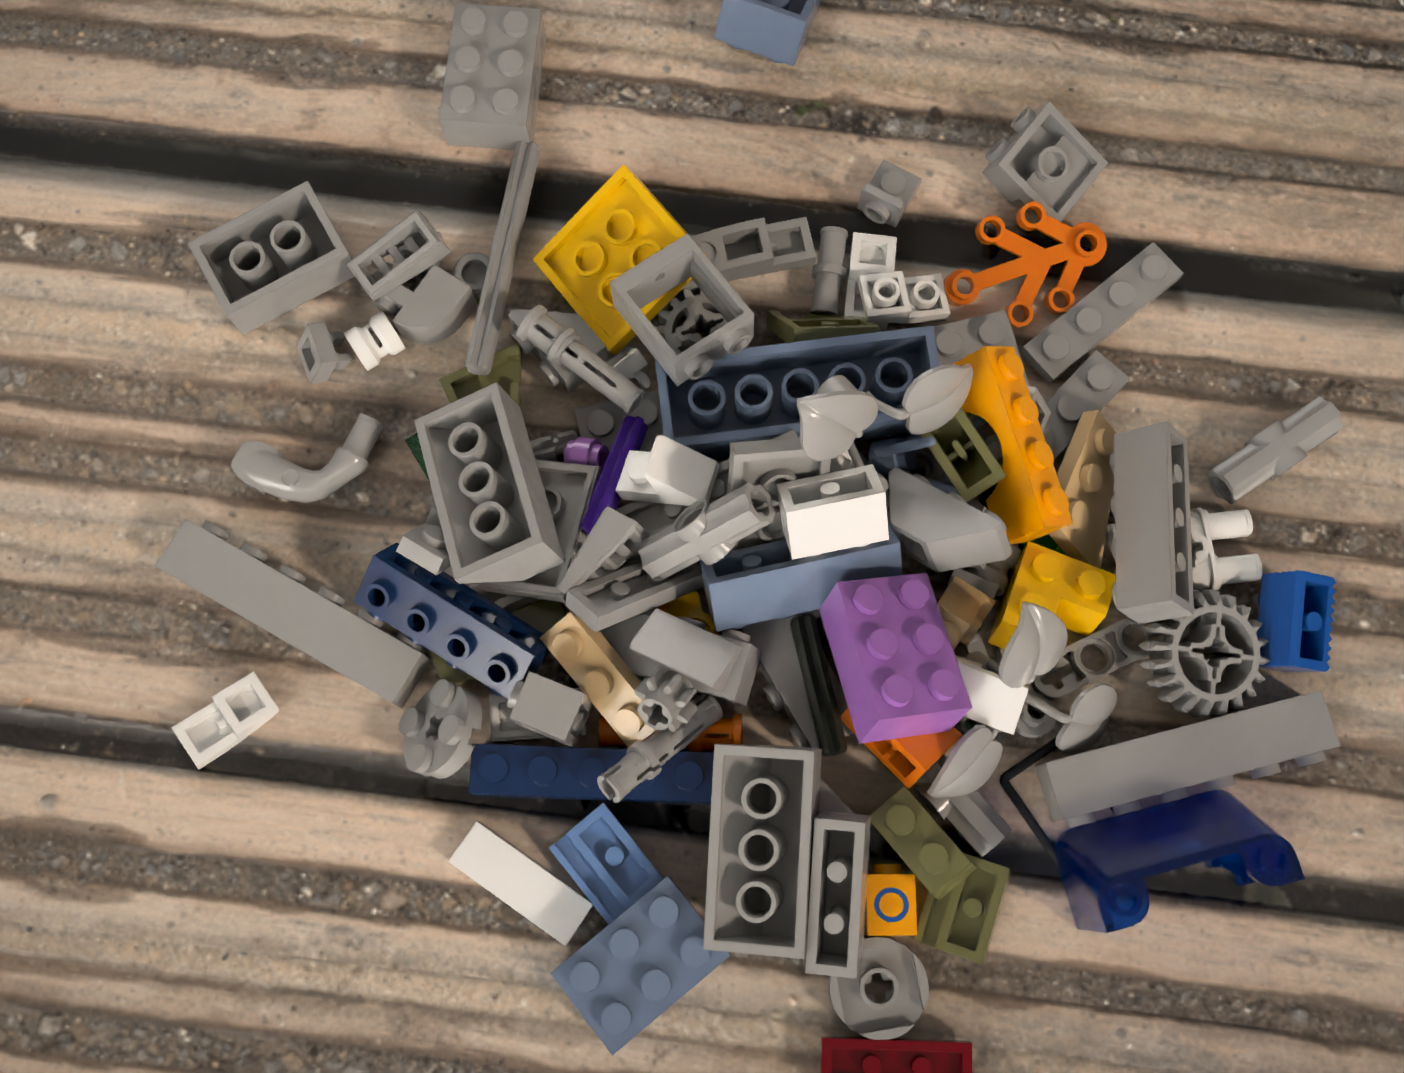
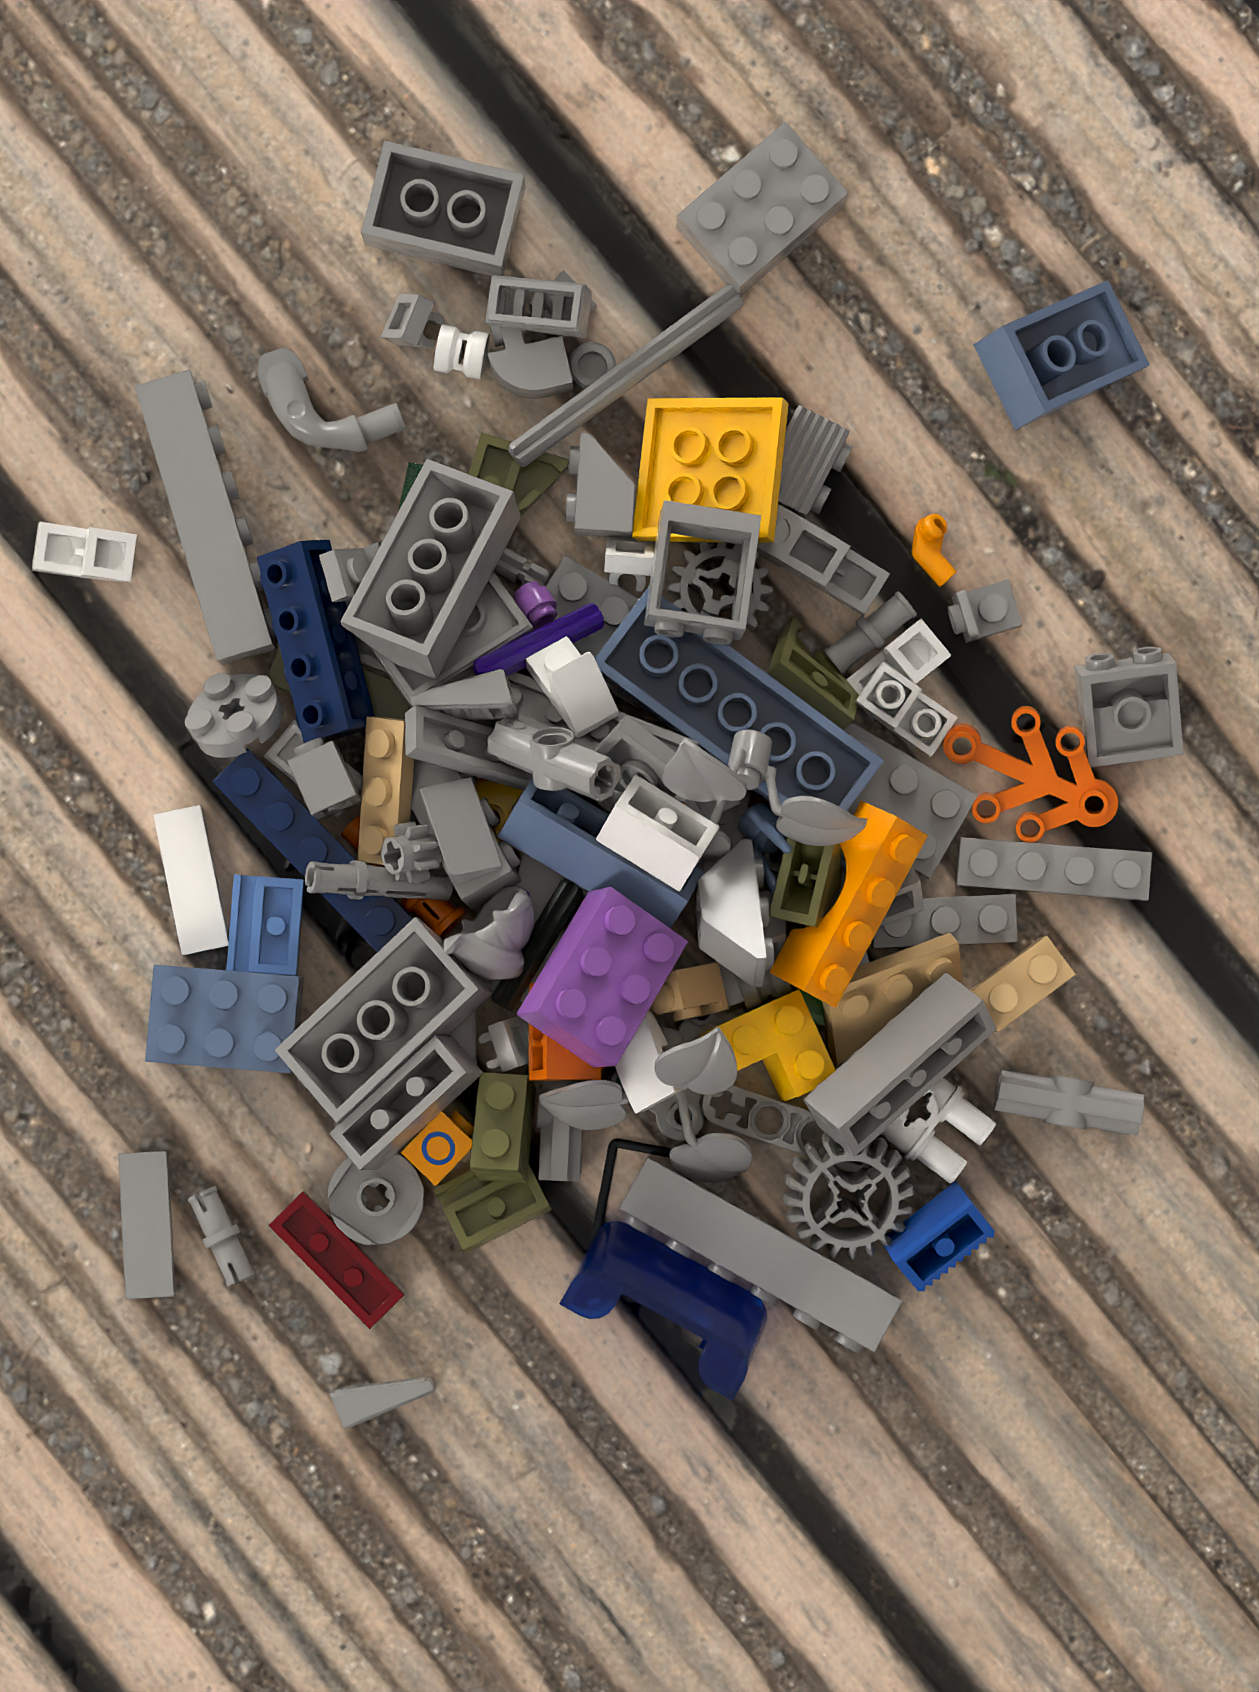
camera: 35 degrees right, 10 degrees up
light grey pin [516,304,646,415] -> none
none -> light grey hair [444,886,535,980]
none -> white tile [479,1016,529,1072]
none -> light grey brick [778,405,853,519]
none -> light orange arm [911,514,957,587]
none -> tan brick [970,936,1076,1032]

